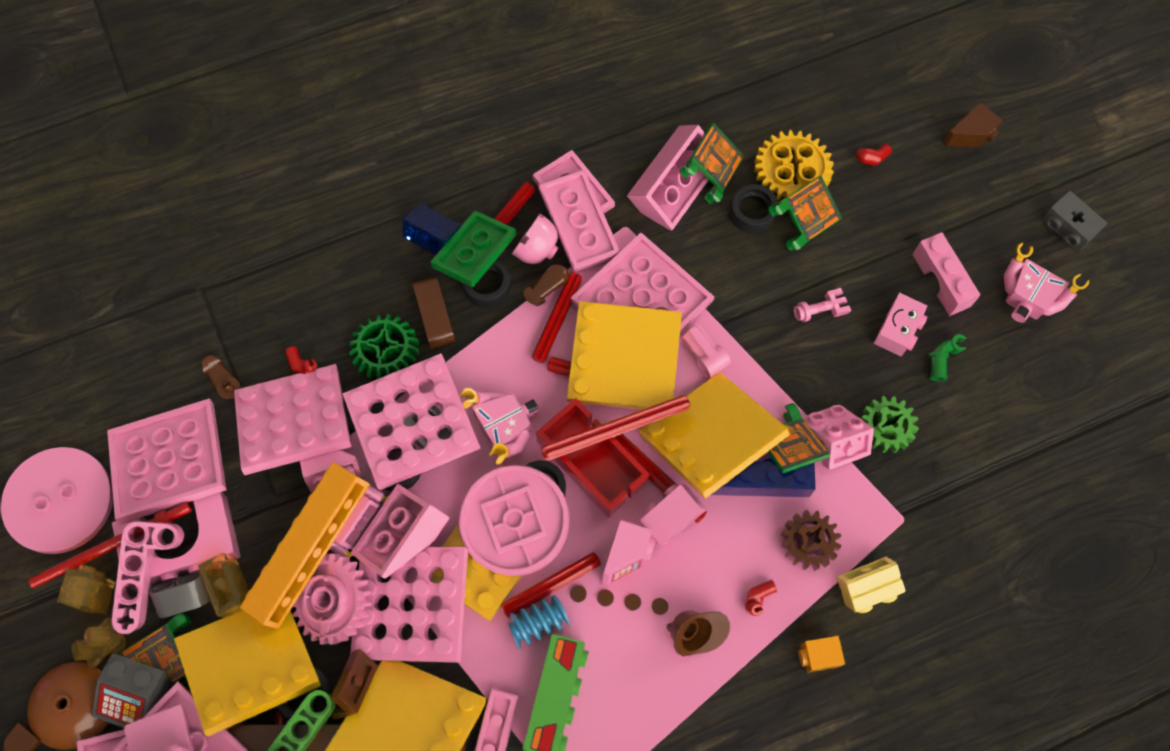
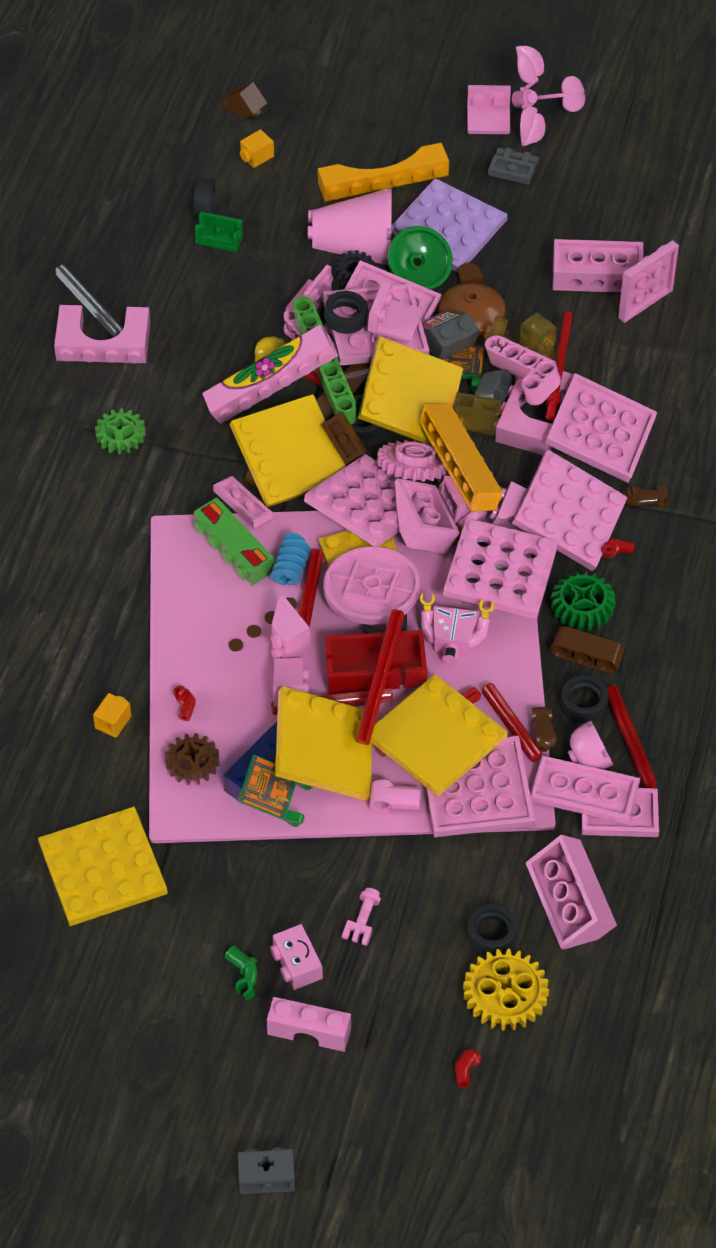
camera: 130 degrees right, 15 degrees down
bright pink plate [1,447,113,554] -> none
clear blue brick [402,203,461,255] -> none
green plate [431,211,516,288] -> none
reddish brown piece [666,610,730,656] -> none
flag [680,123,744,204] -> none
flag [768,175,842,251] -> none
bright pink bracket [802,405,874,470] -> none
light yellow brick [837,557,905,613] -> none
bright green gear [860,396,919,453] -> none
reddish brown slope [943,103,1003,147] -> none
bright pink torso [1003,243,1089,323] -> none
none -> yellow plate [38,806,168,926]

